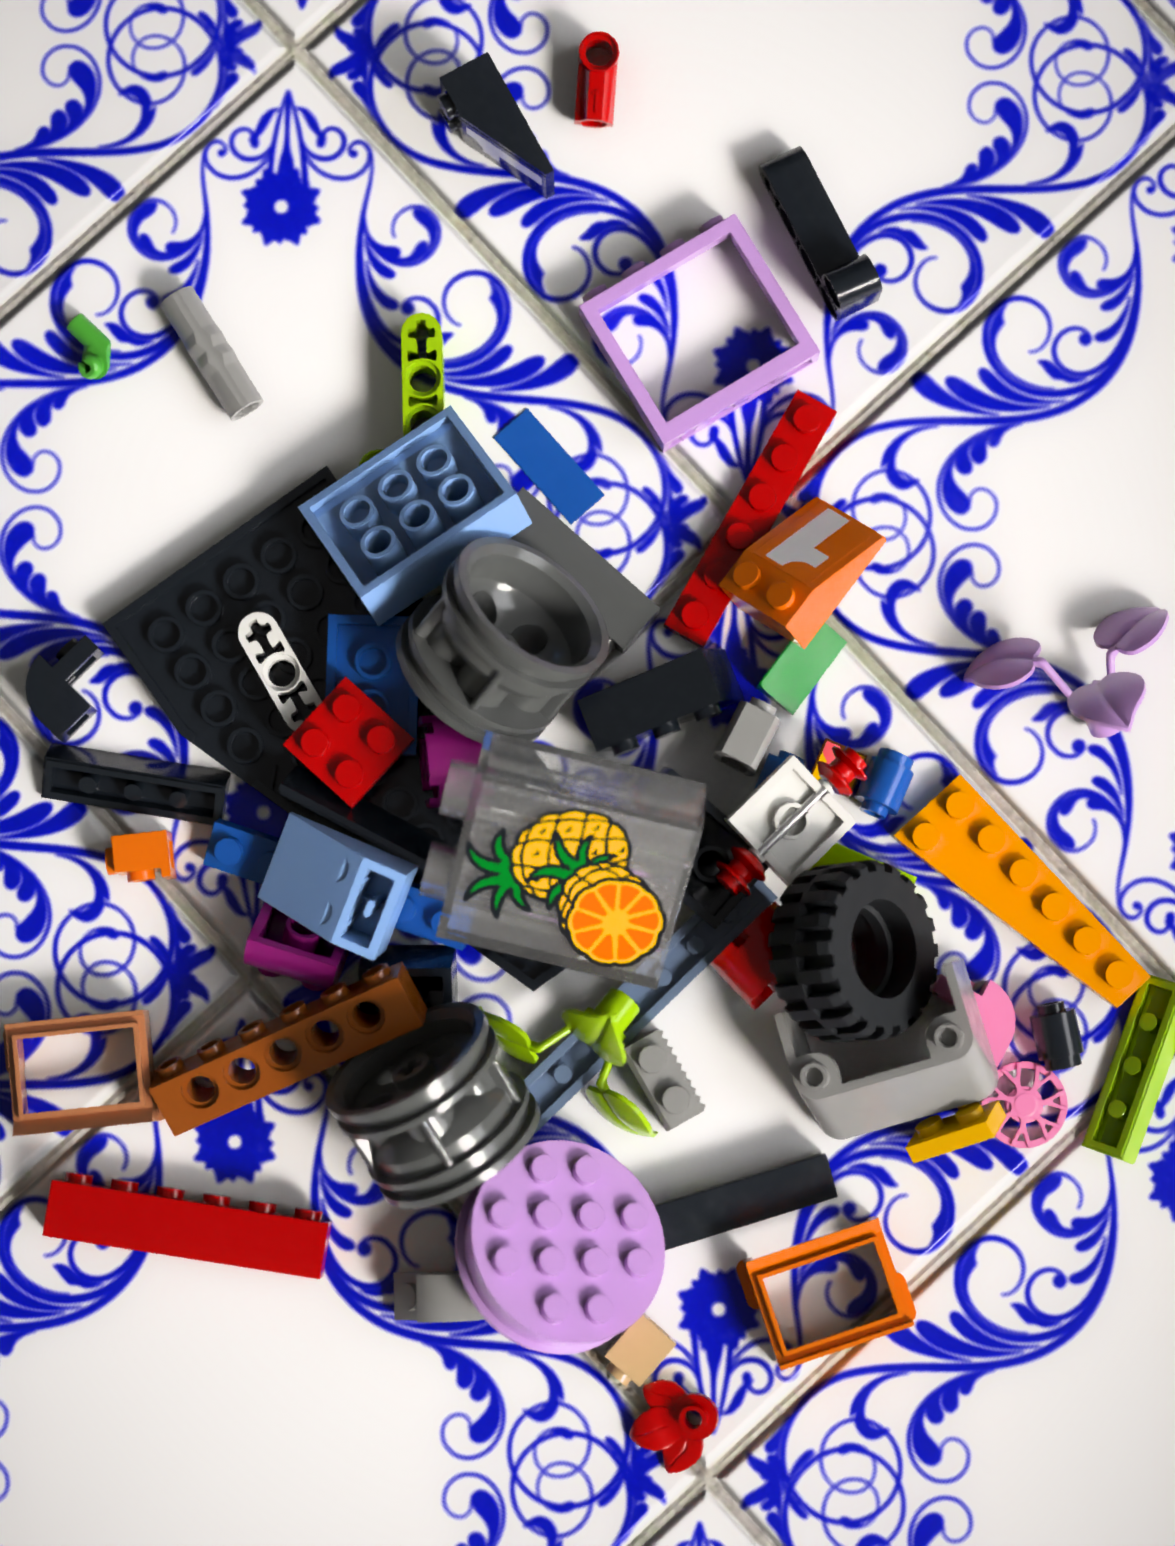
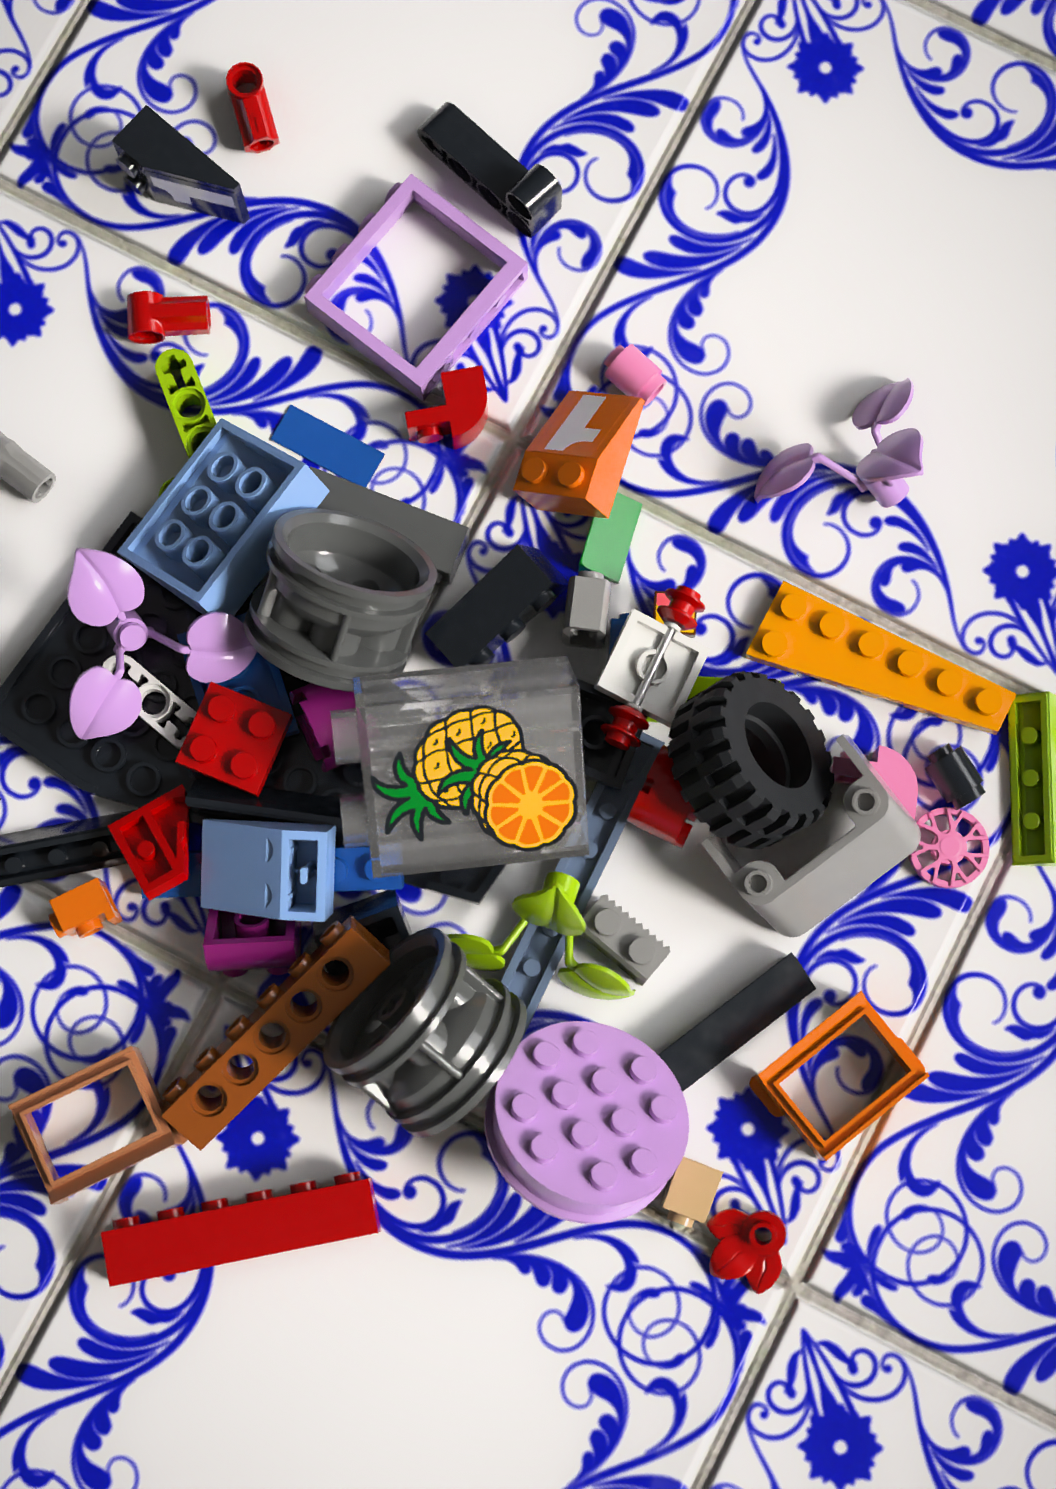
camera: 20 degrees left, 5 degrees down
light grey brick [393,1271,485,1322] -> none
red plate [663,390,837,648] -> none
blue brick [855,748,914,819] -> none
yellow plate [905,1100,1006,1164] -> none
none -> lavender plant [67,548,257,740]
none -> red wing [108,785,189,901]
none -> red piece [127,291,211,344]
none -> red brick [405,365,488,450]
none -> bright pink brick [604,344,667,406]

